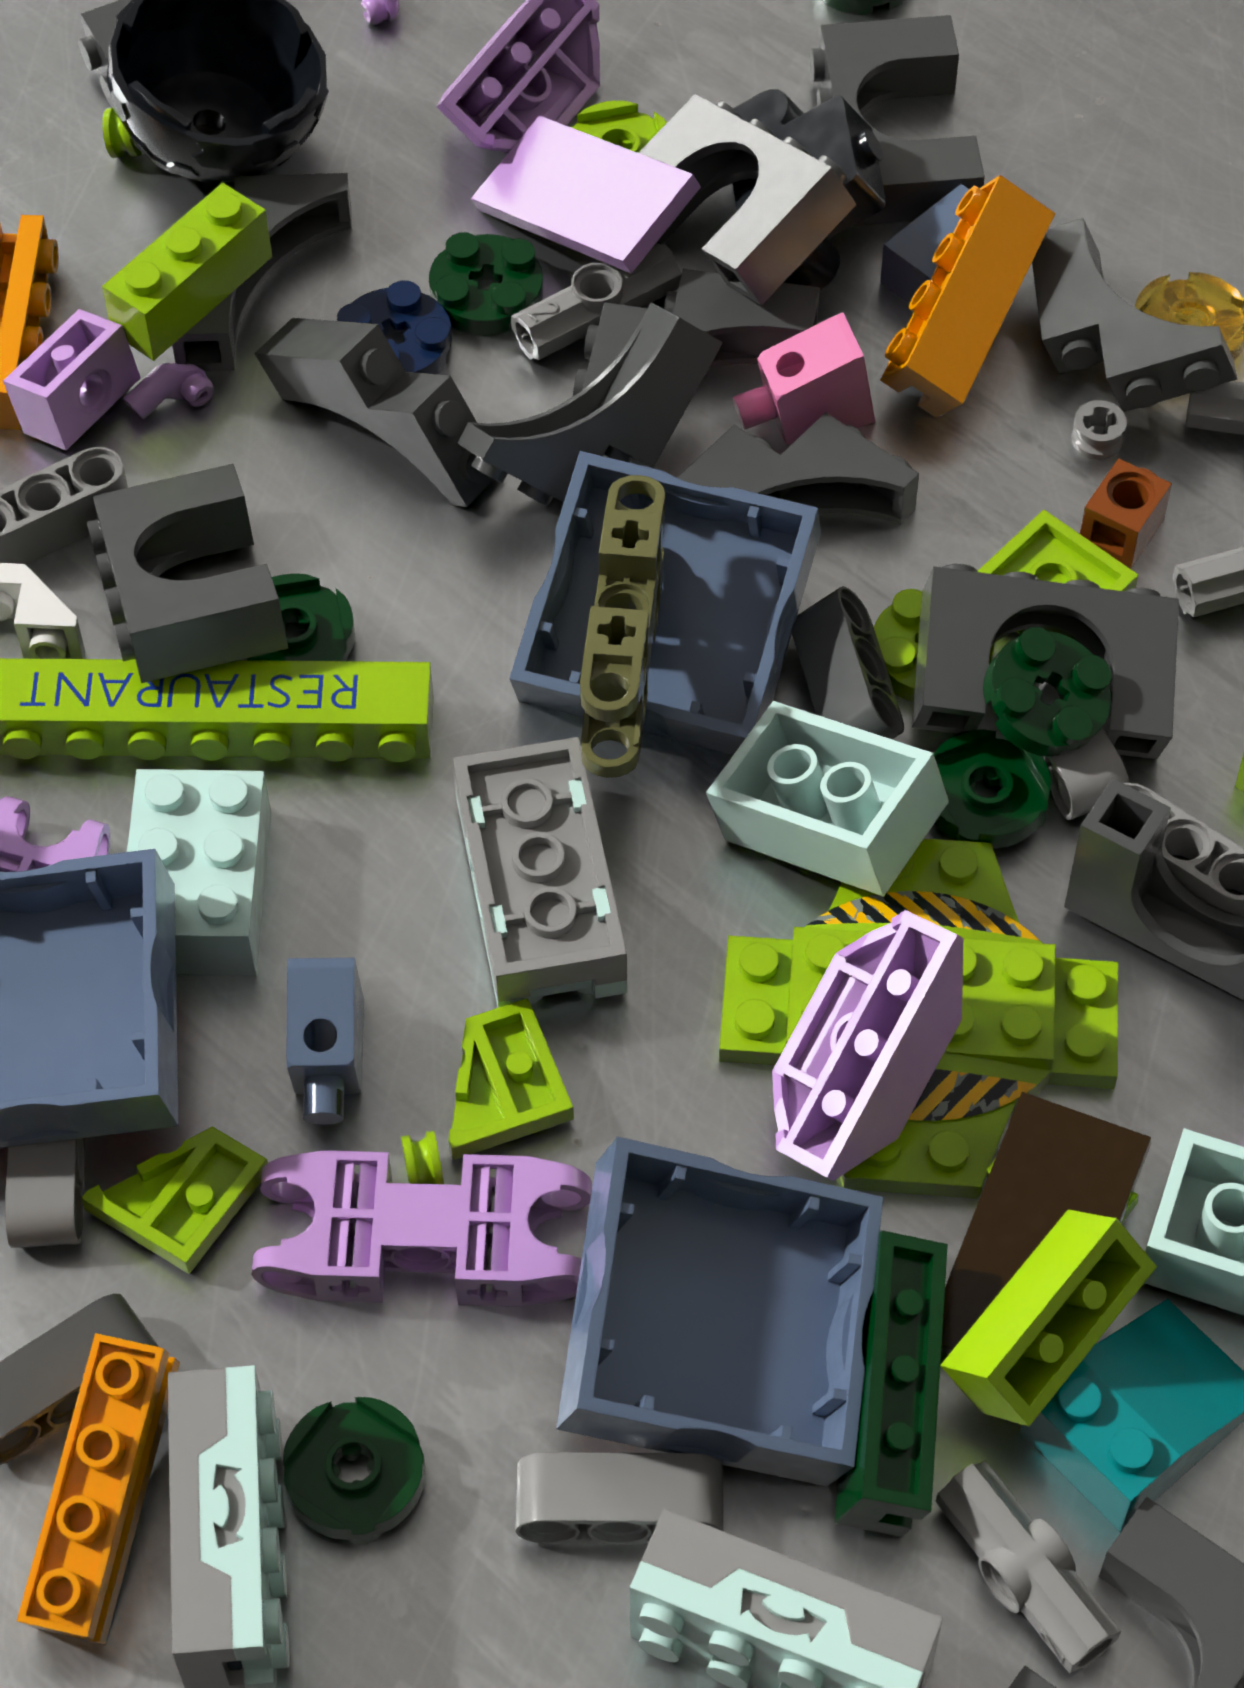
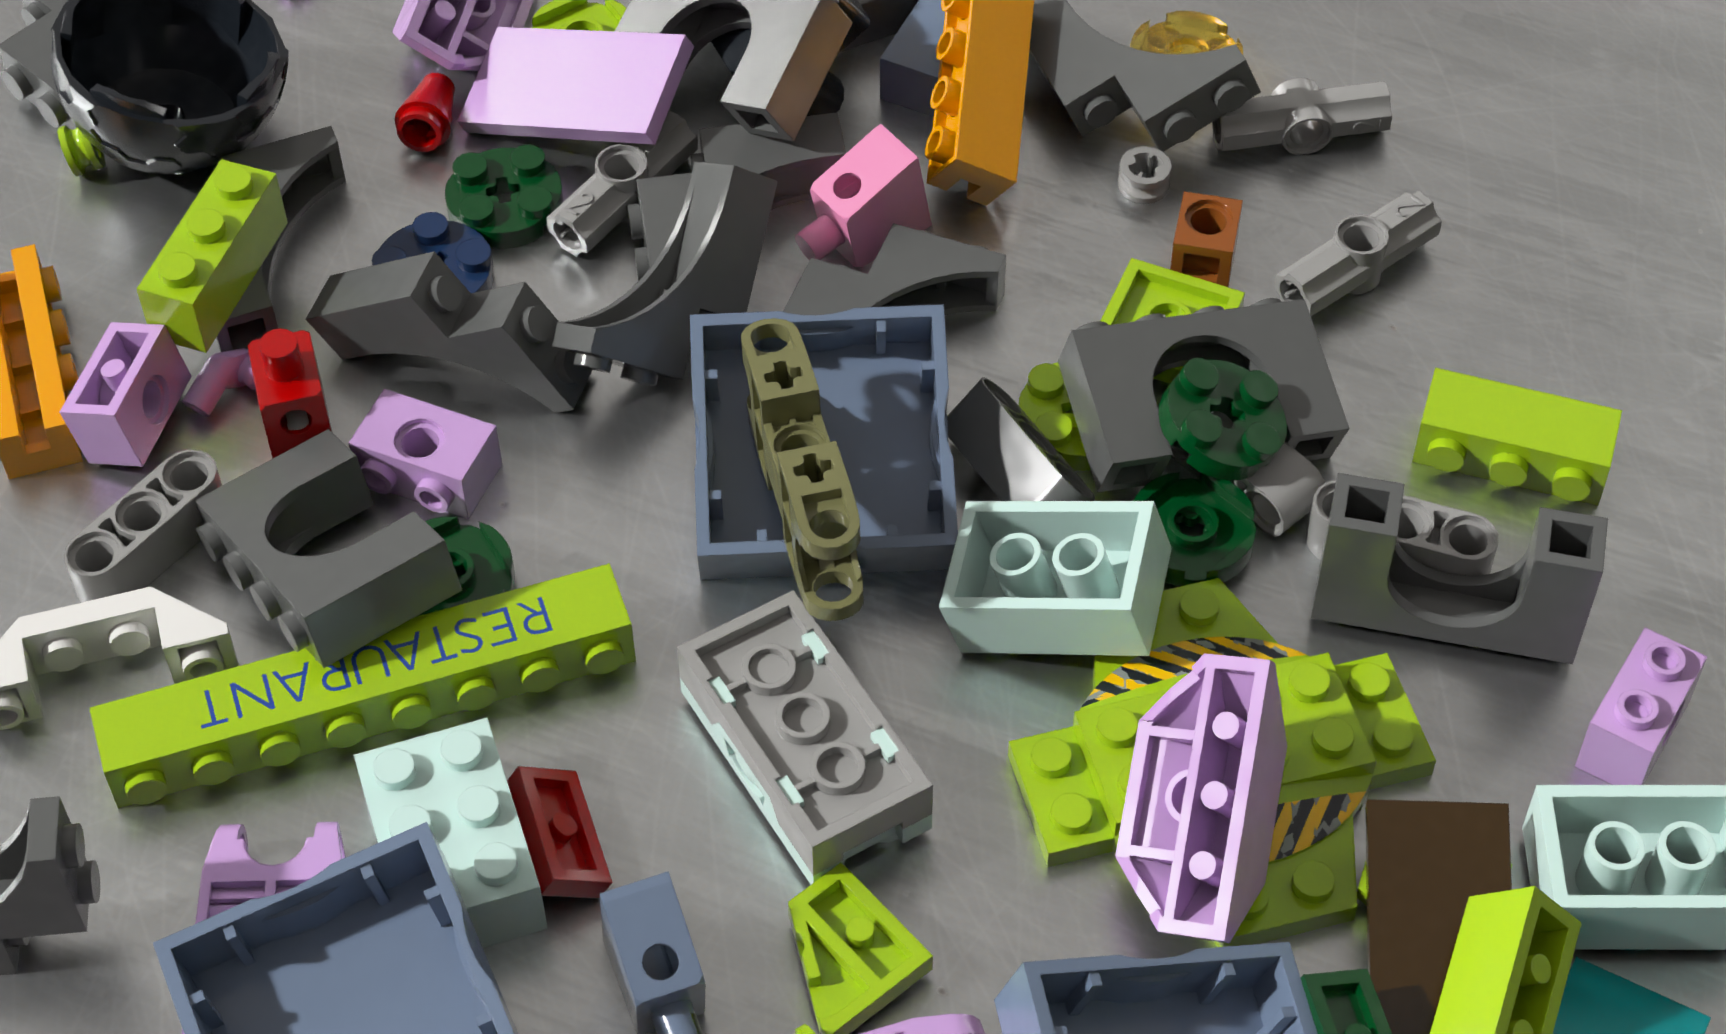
camera: 20 degrees left, 5 degrees down
none -> red torso [248,328,333,459]
none -> lavender brick [348,389,502,519]
none -> red cone [394,73,455,152]
none -> red plate [507,766,613,898]

